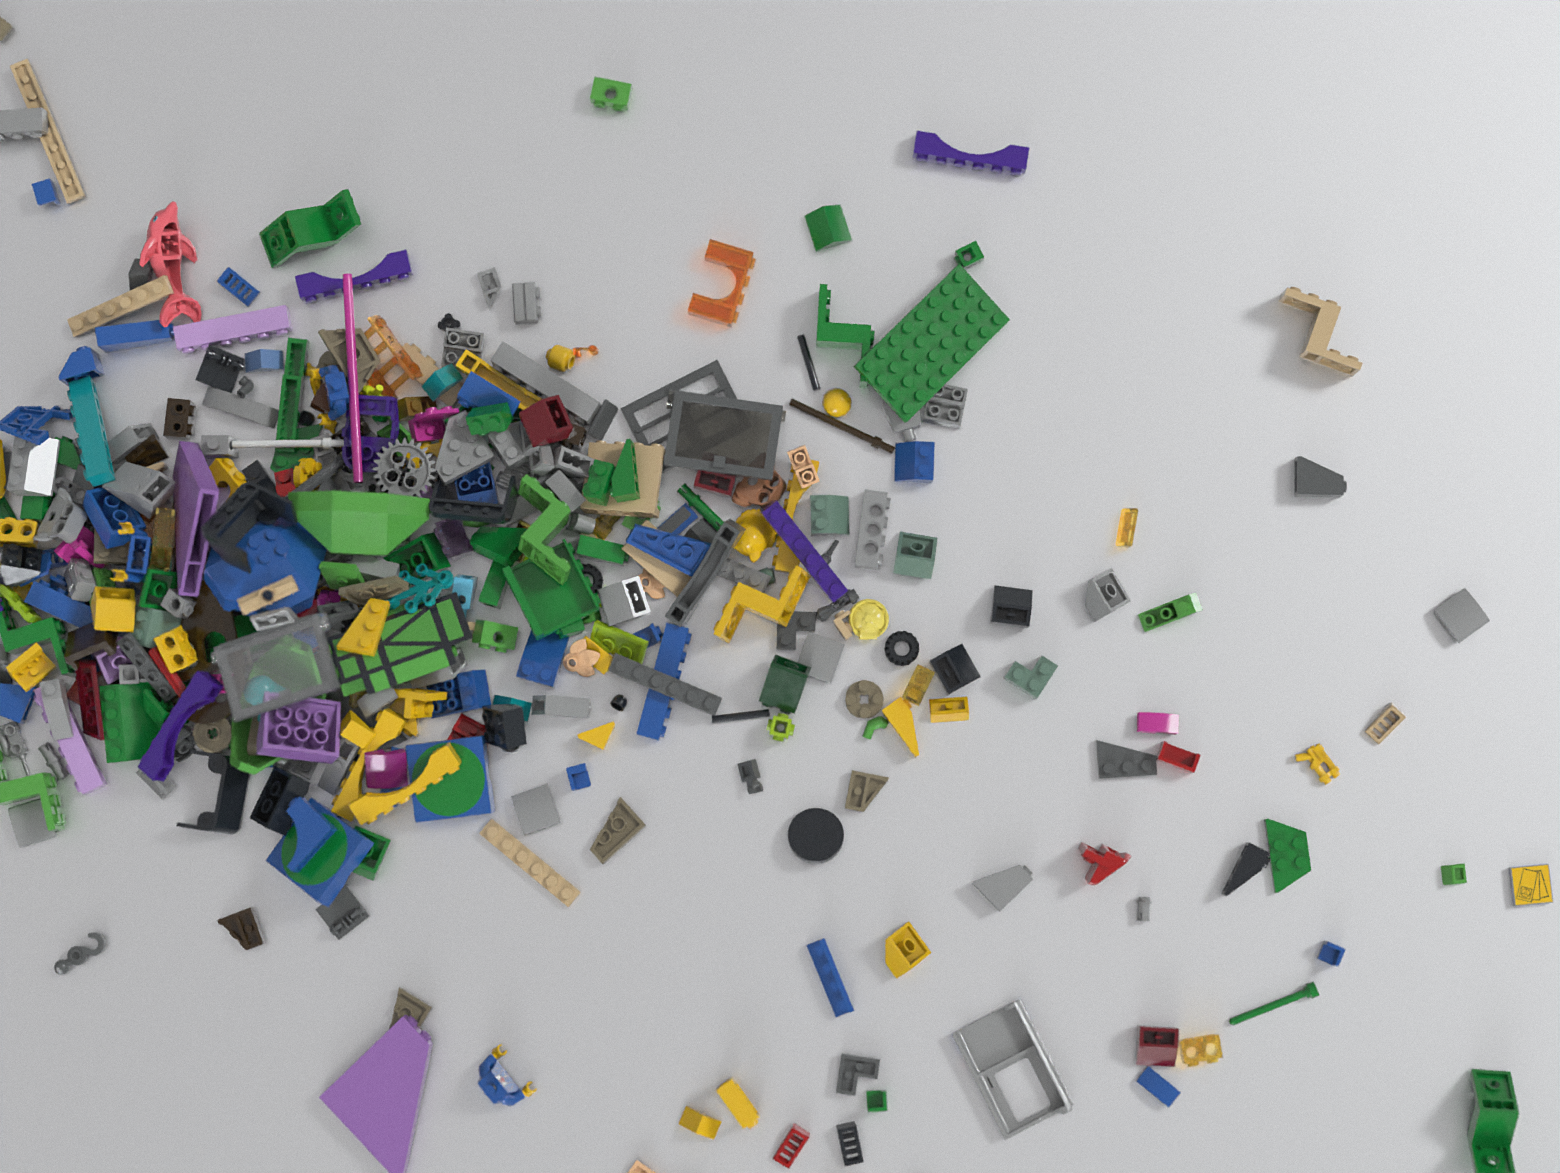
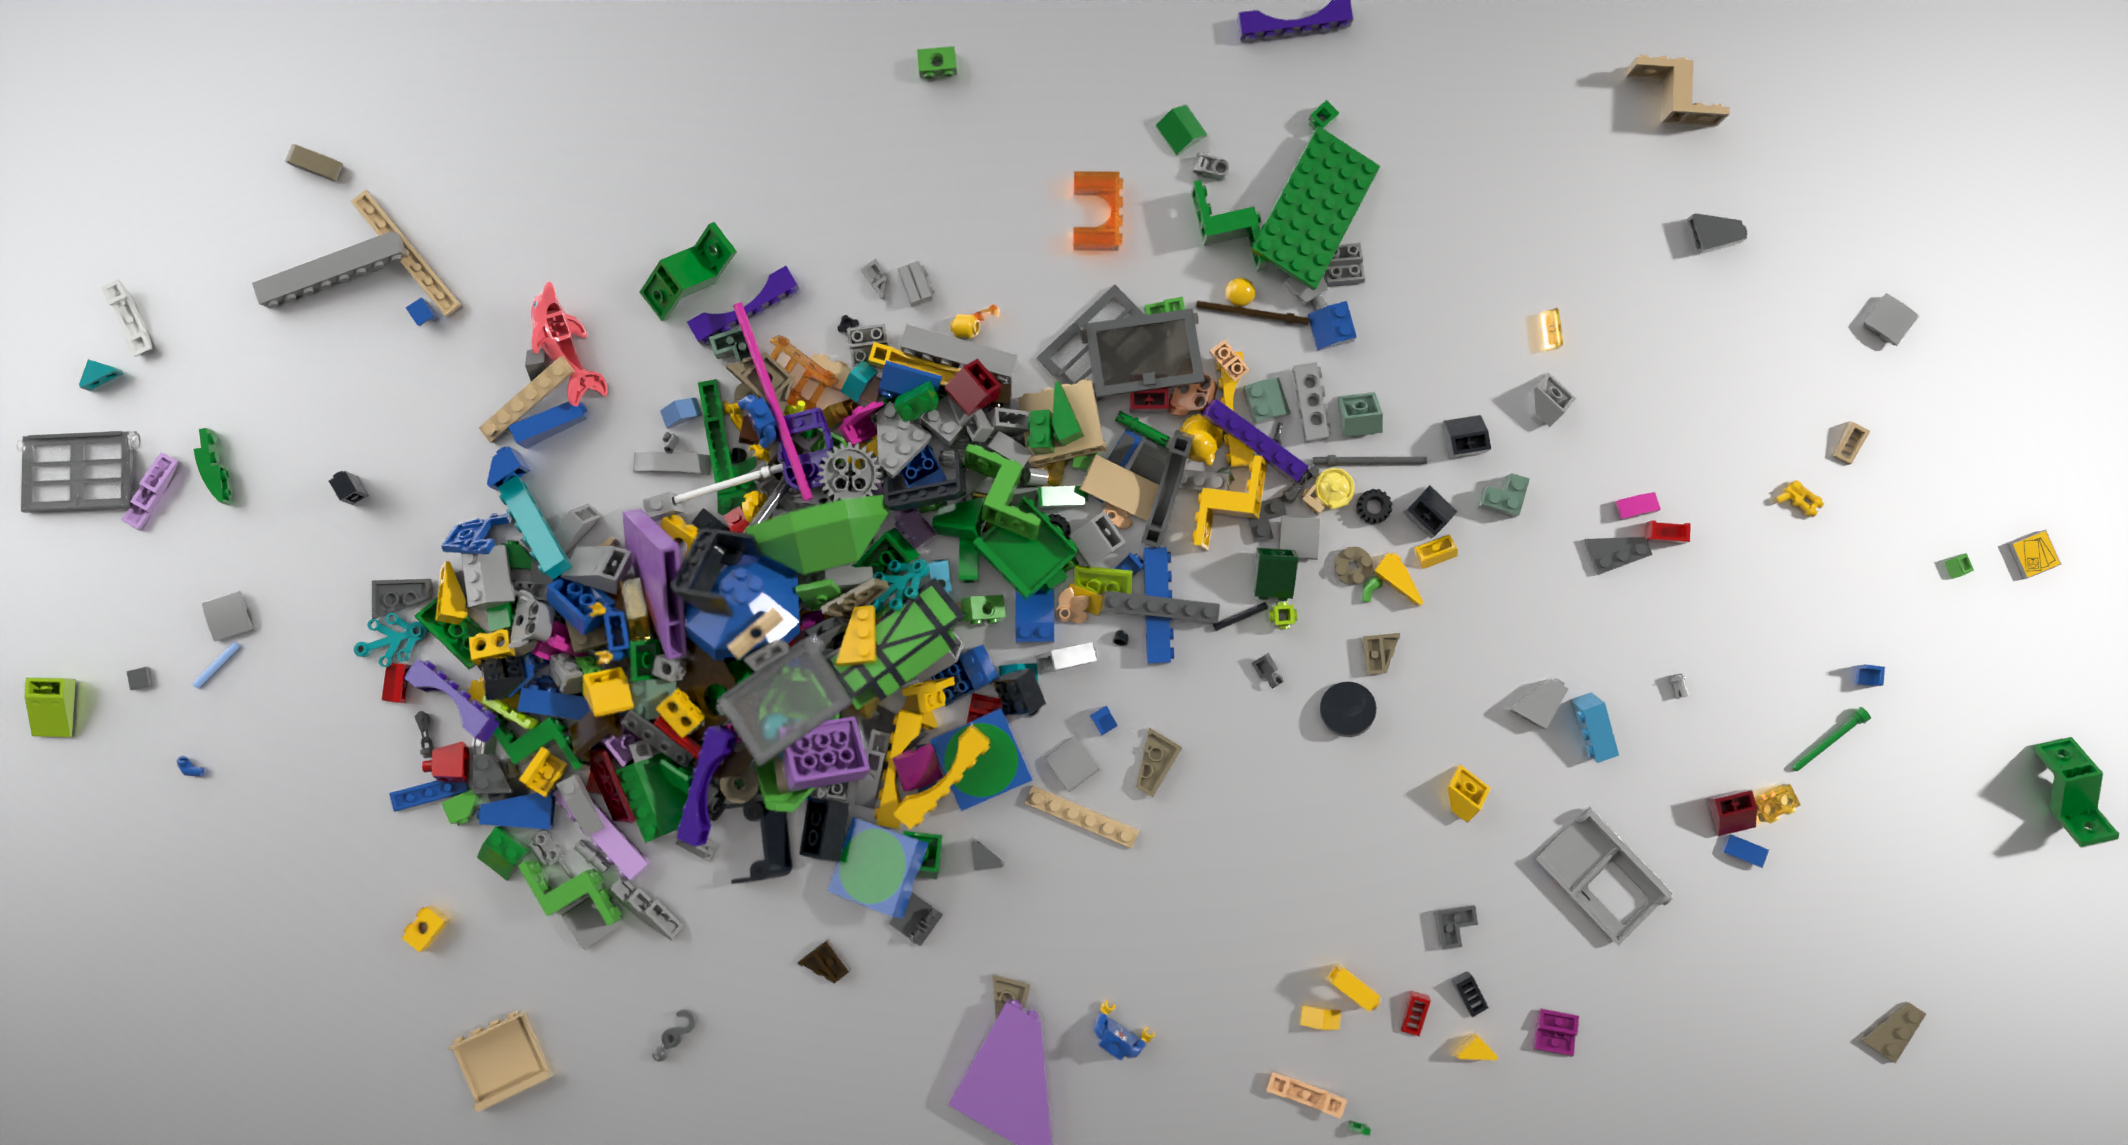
camera: 20 degrees left, 0 degrees up
dark brown wing [125,434,169,467] -> none
dark brown brick [163,398,196,440] -> none
lavender brick [173,305,292,354] -> none
black hinge [195,344,244,393] -> none
blue slope [217,267,260,307] -> none
blue arch [287,797,338,873] -> none
yellow slope [340,710,376,749] -> none
light grey slope [357,687,398,718] -> none
yellow slope [577,721,616,750] -> none
dark grey slope [588,399,618,441] -> none
blue wing [626,524,712,577] -> none
black bar [797,334,821,391] -> none
blue fence [806,938,854,1017] -> none
green panel [866,1090,887,1112] -> none
clear yellow slope [902,664,935,706] -> none
red piece [1078,842,1132,885] -> none
bright green slope [1138,592,1203,632] -> none
black slope [1221,842,1271,896] -> none
green wing [1264,819,1311,893] -> none
none -> light grey slope [607,876,684,940]
none -> sand green brick [709,327,751,362]
none -> dark grey slope [971,838,1005,870]
none -> bright green slope [1144,296,1185,315]
none -> light grey piece [1192,152,1229,181]
none -> dark grey bar [1312,455,1427,466]
none -> dark azure wedge [1570,692,1619,763]

